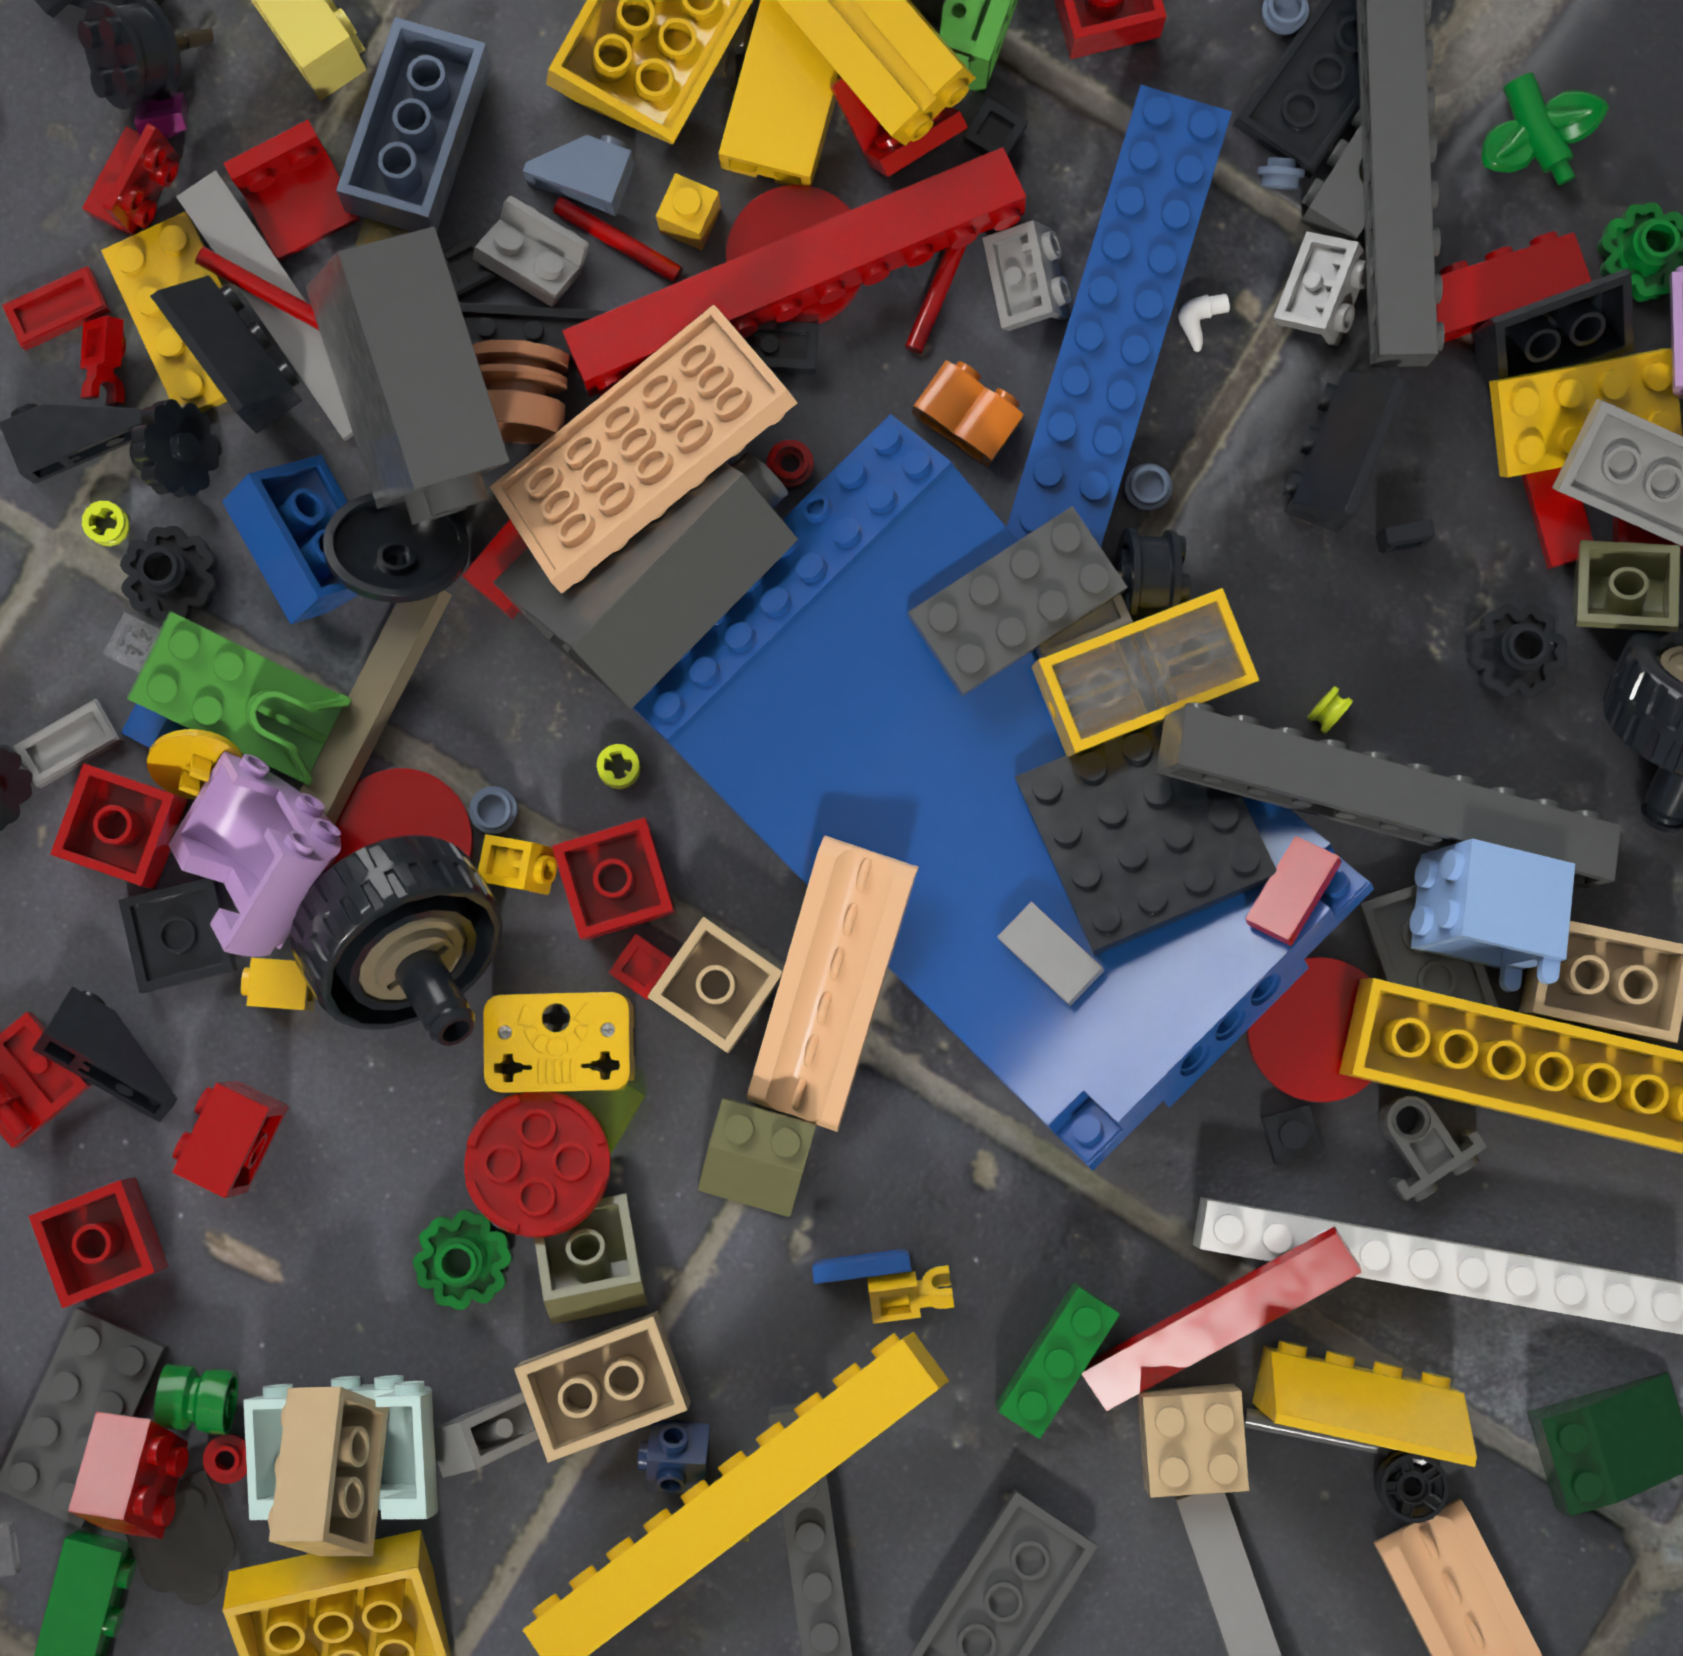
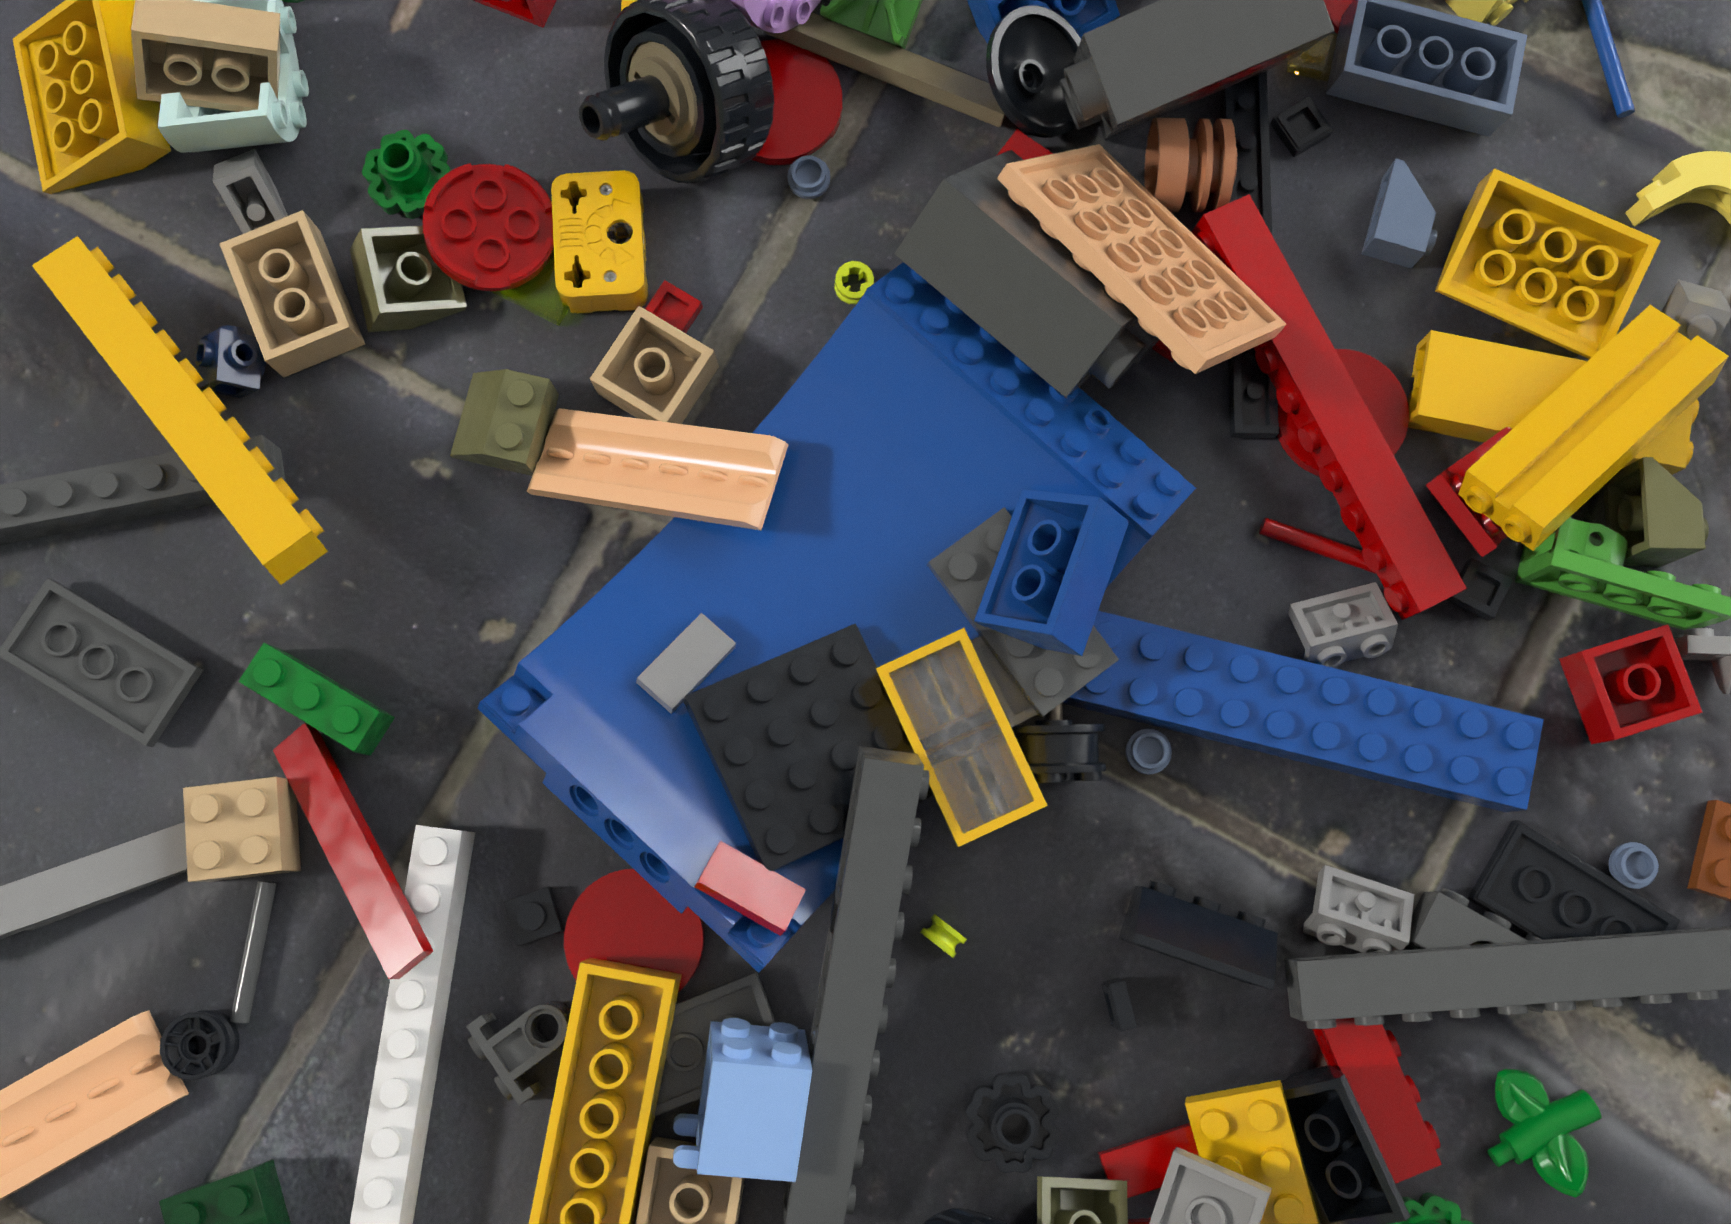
camera: 85 degrees right, 5 degrees down
light grey bracket [472,196,589,308] -> none
yellow bracket [478,834,557,895] -> none
red brick [552,817,677,941] -> none
red bar [553,196,683,283] -> none
yellow brick [656,173,721,251] -> none
red plate [766,440,814,488] -> none
blue tile [812,1249,911,1284] -> none
yellow plate [867,1265,954,1324] -> none
orange brick [911,360,1024,467] -> none
white animal [1178,294,1230,352] -> none
yellow slope [1252,1340,1477,1467] -> none
sand blue plate [1257,157,1305,190] -> none
none -> blue slope [974,489,1129,656]

